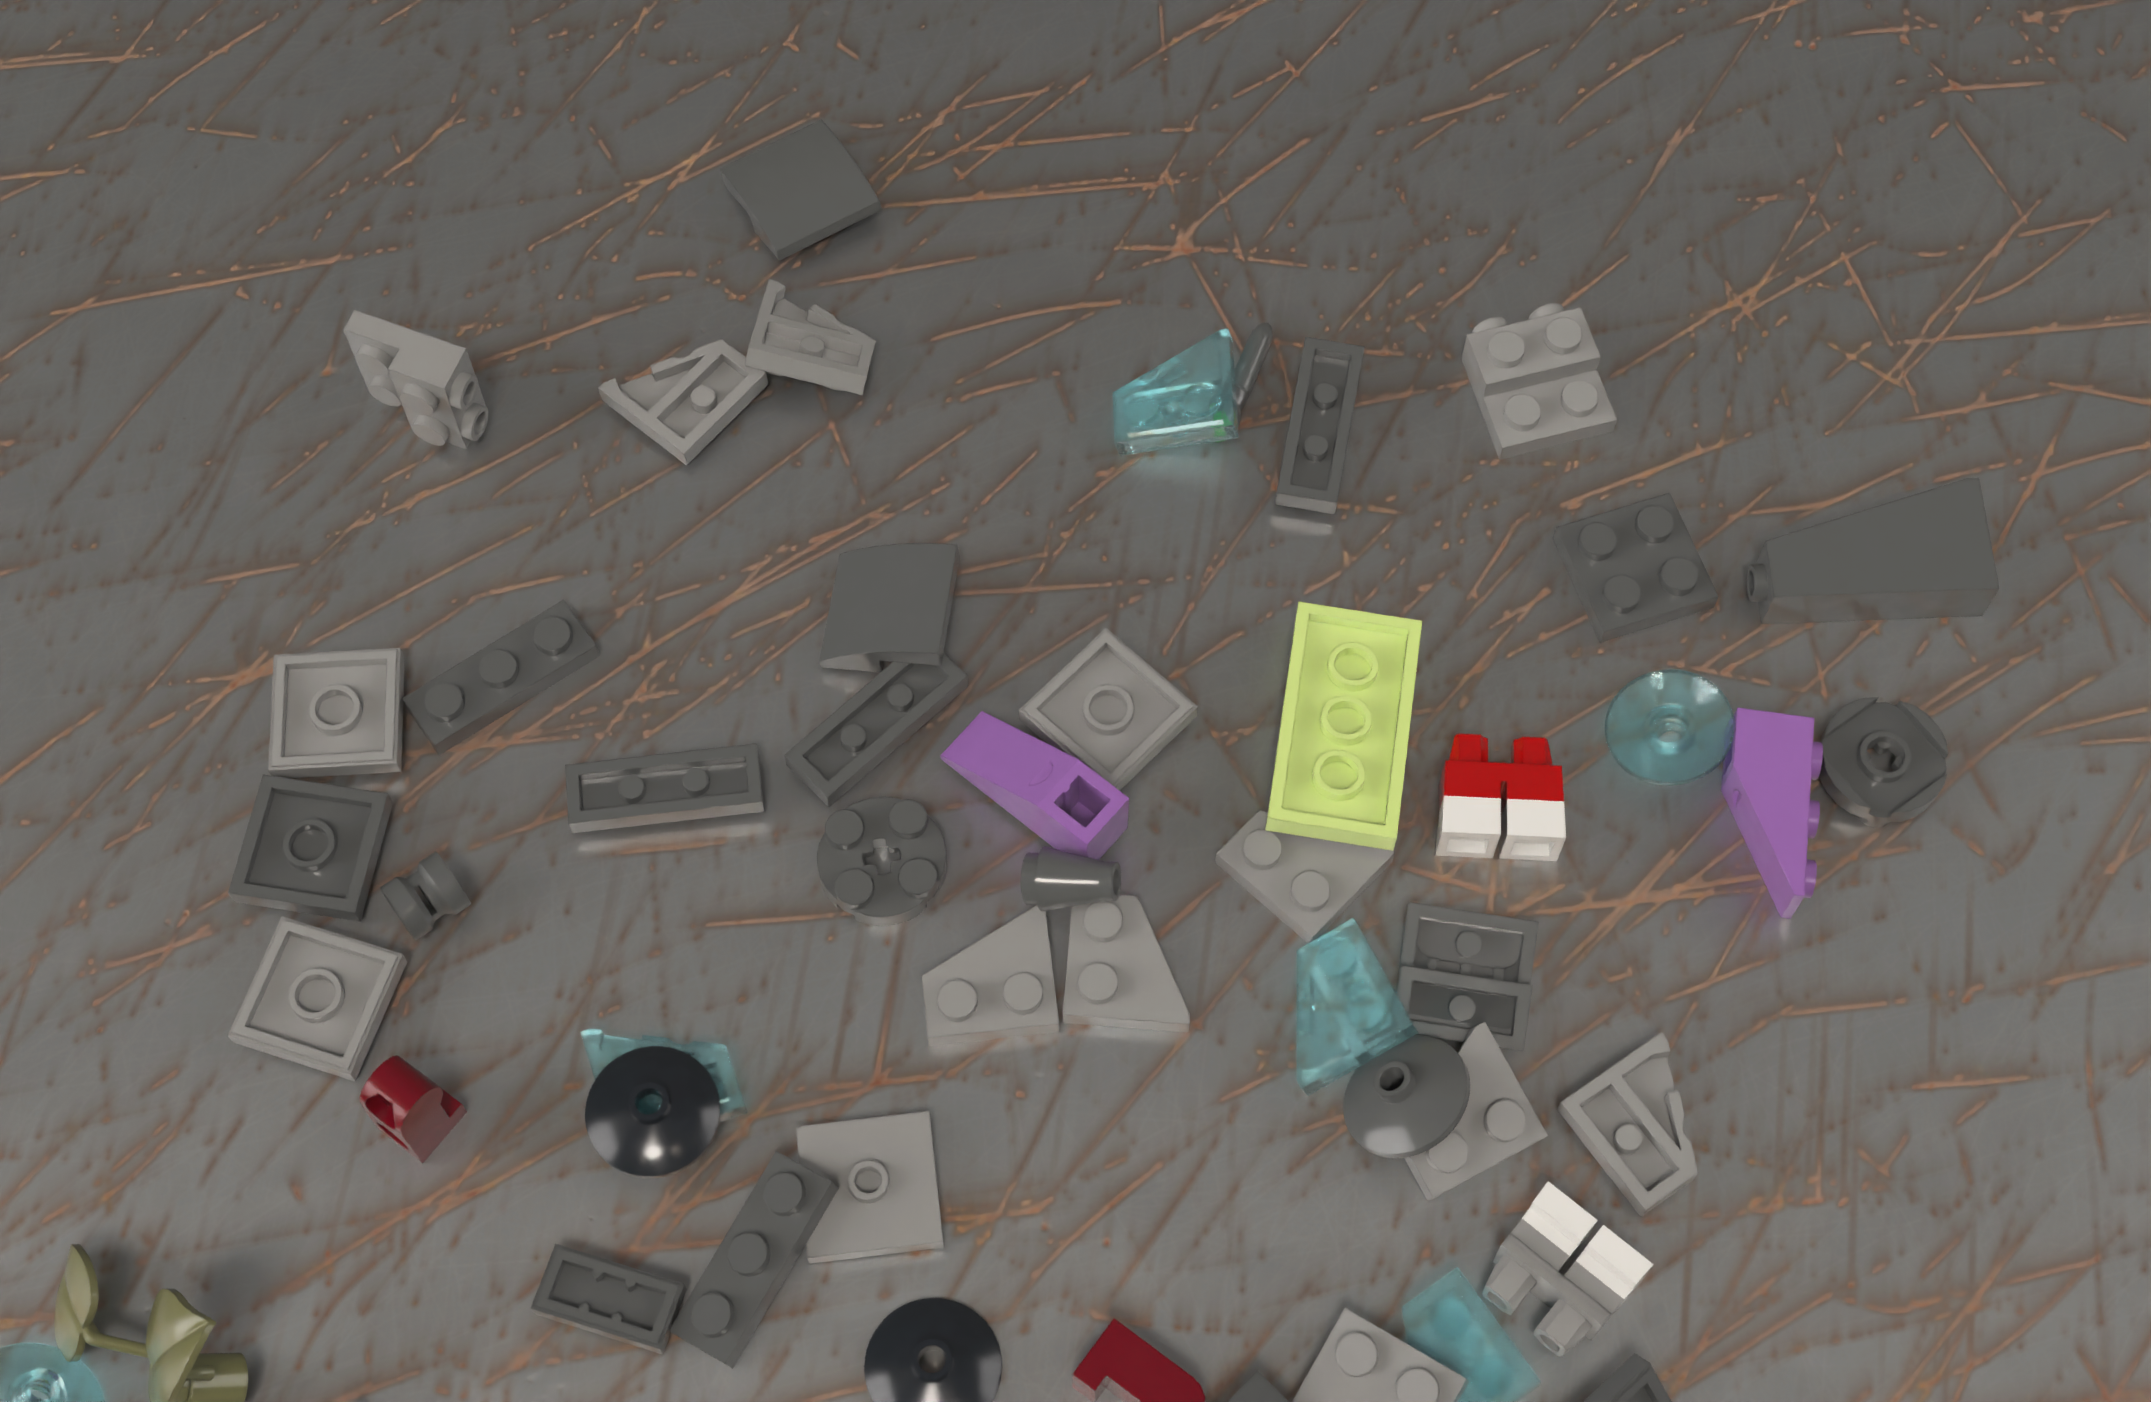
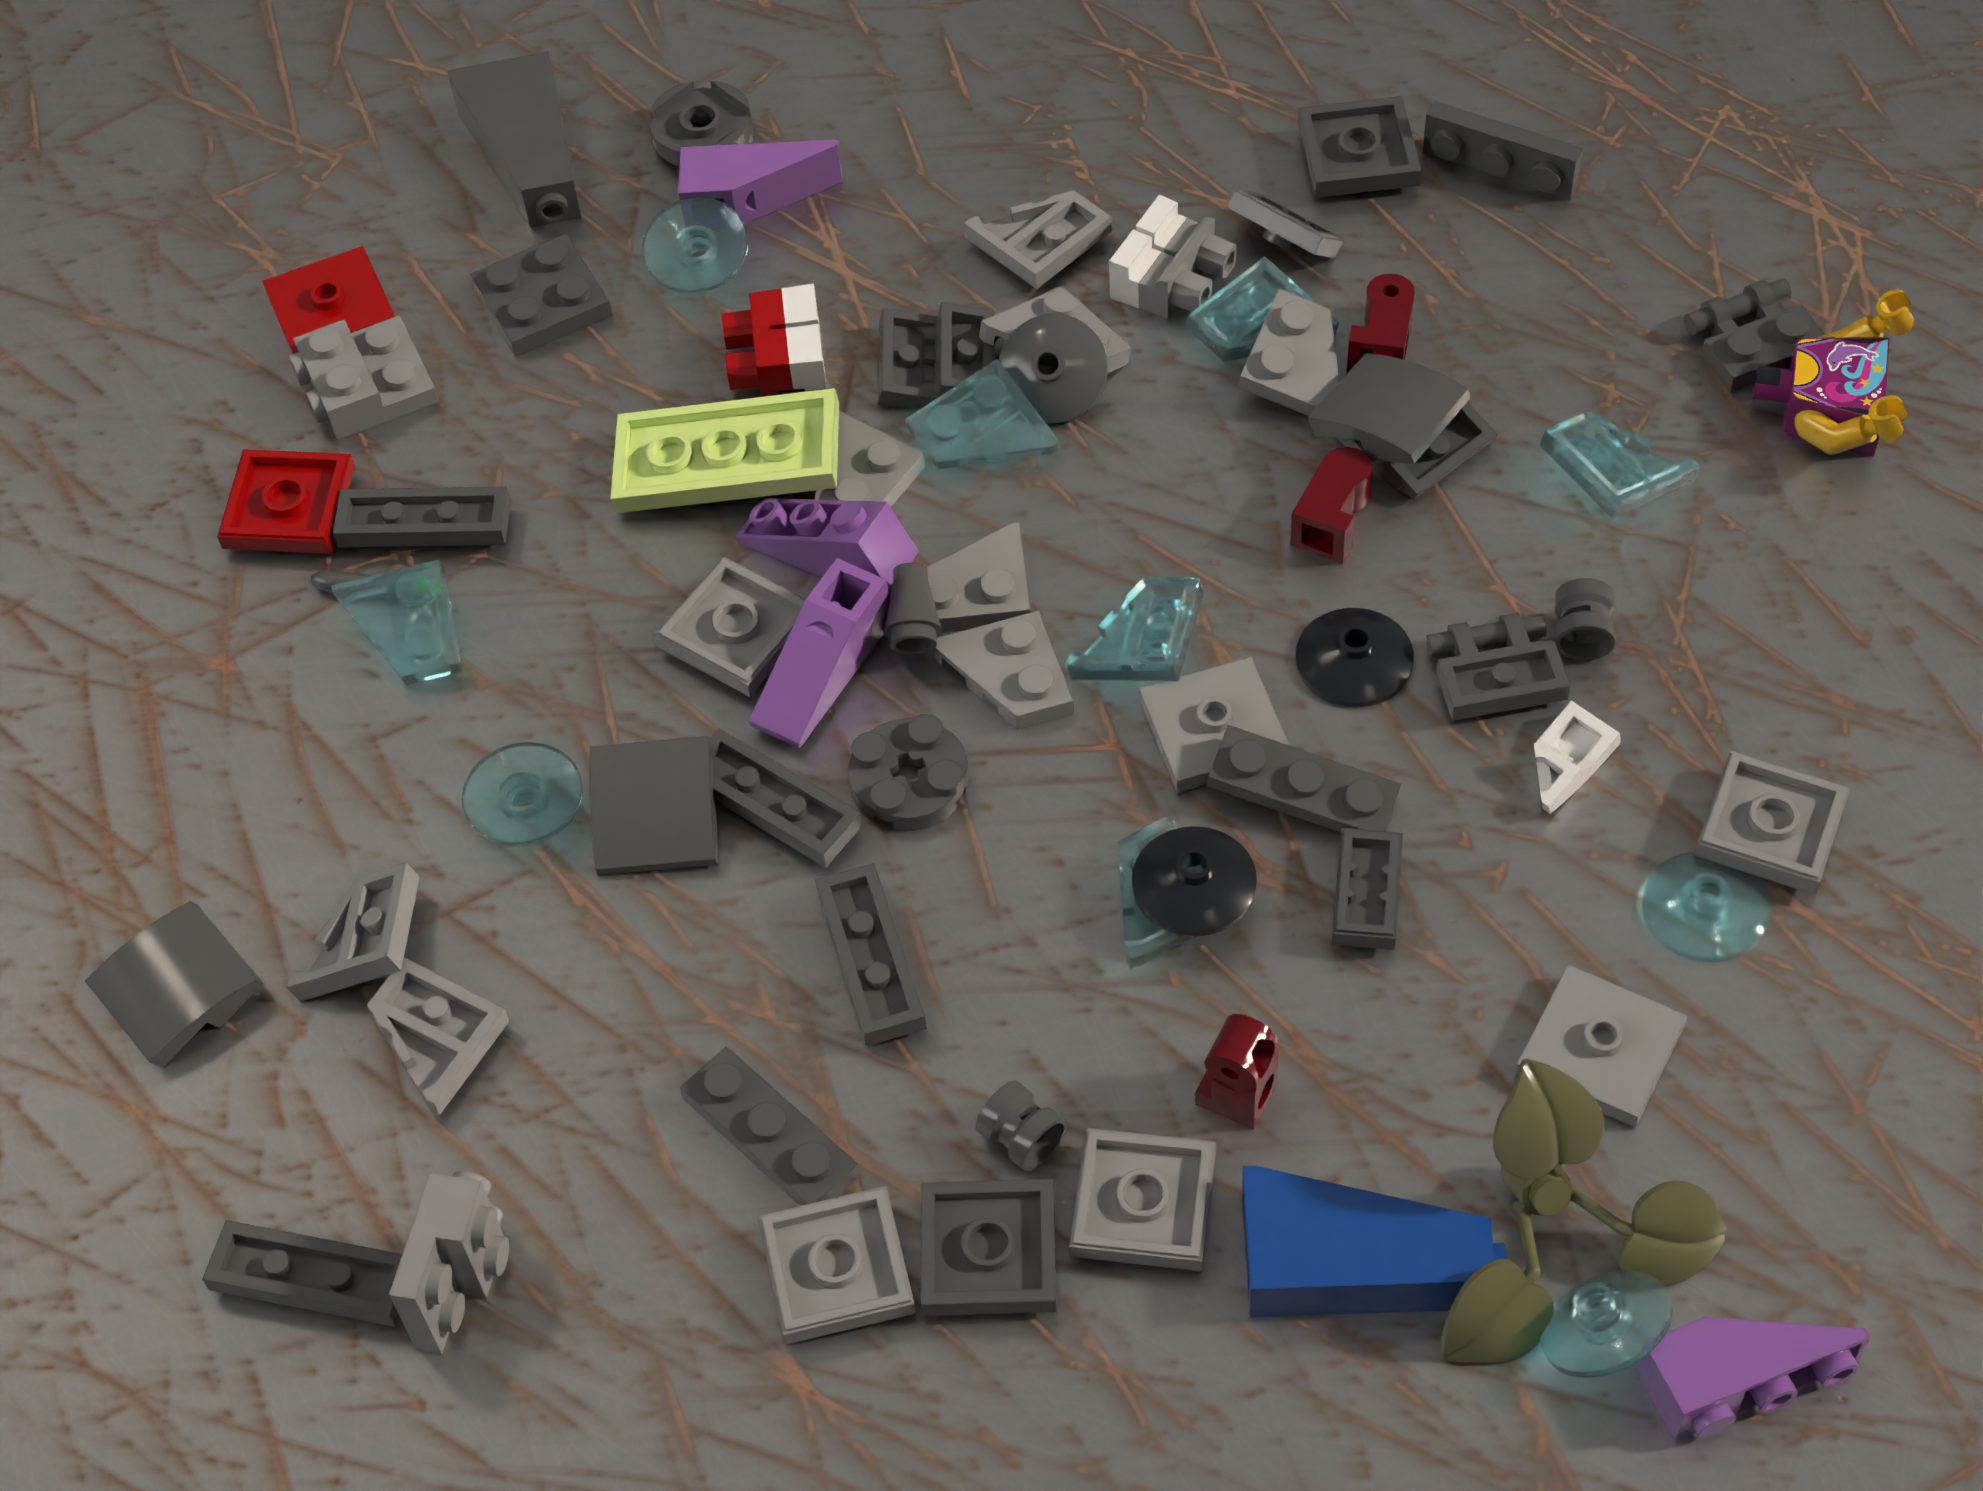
camera: 95 degrees left, 10 degrees down
none -> dark grey plate [202,1220,402,1327]
none -> red plate [217,449,355,554]
none -> red plate [262,246,395,354]
none -> clear light blue dish [462,742,583,847]
none -> medium lavender slope [735,498,919,592]
none -> clear light blue wing [1065,577,1204,681]
none -> blue slope [1242,1166,1507,1318]

